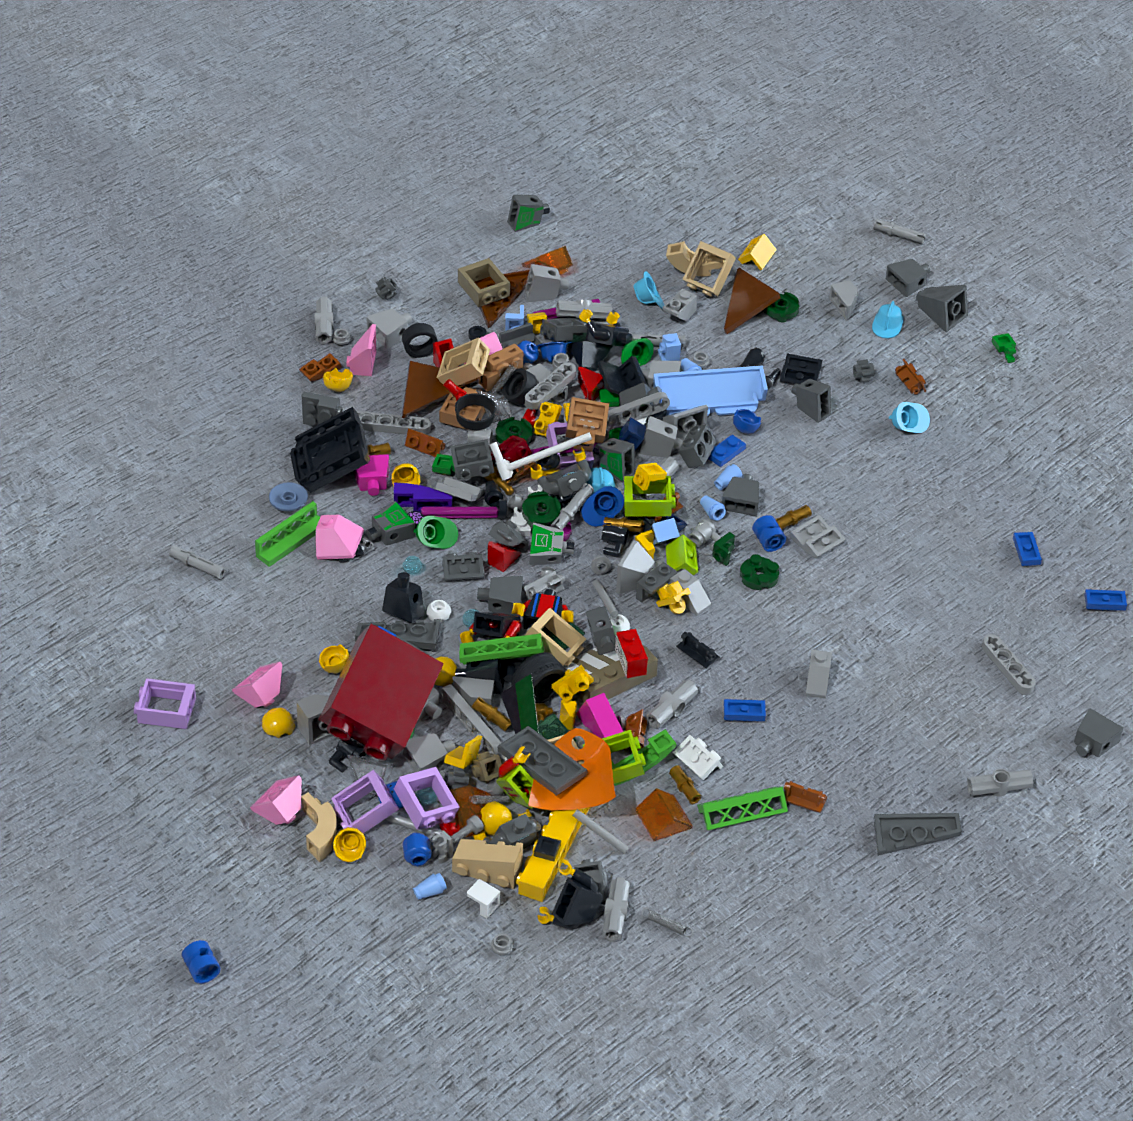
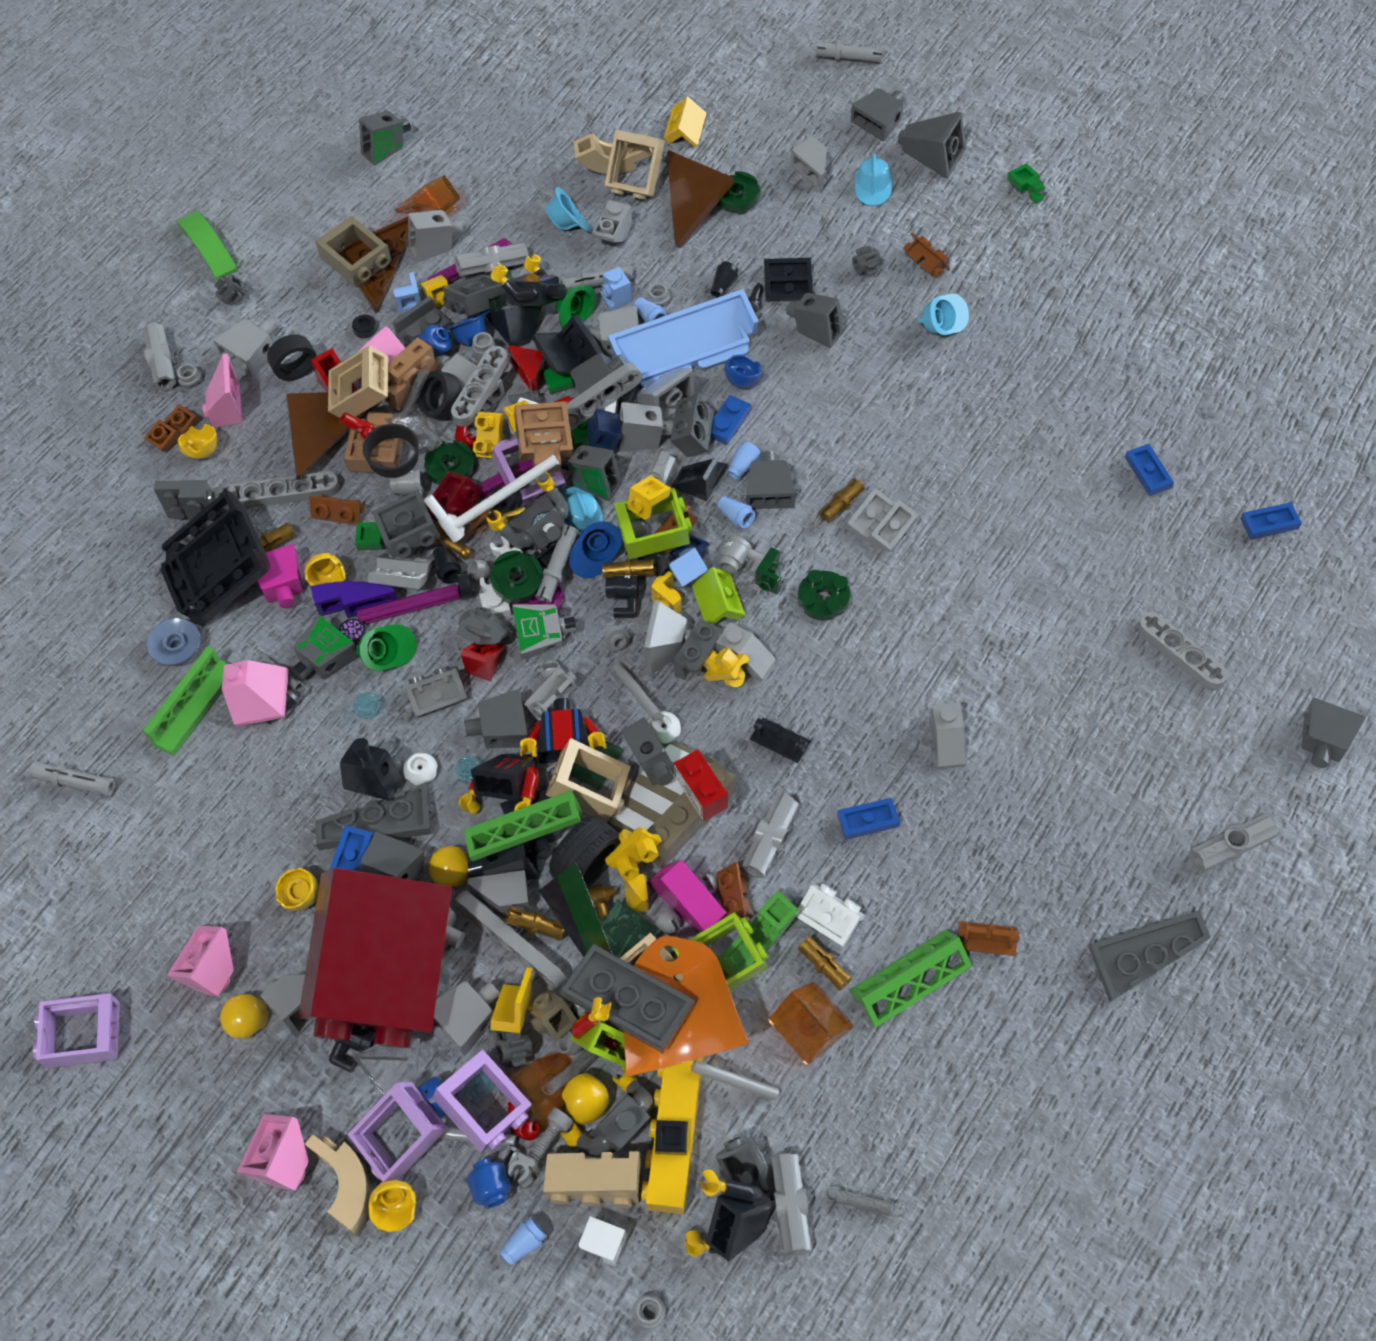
camera: 10 degrees left, 15 degrees up
blue wheel [752,515,786,552] -> none
none -> bright green slope [175,210,238,281]
none -> black slope [671,458,728,501]

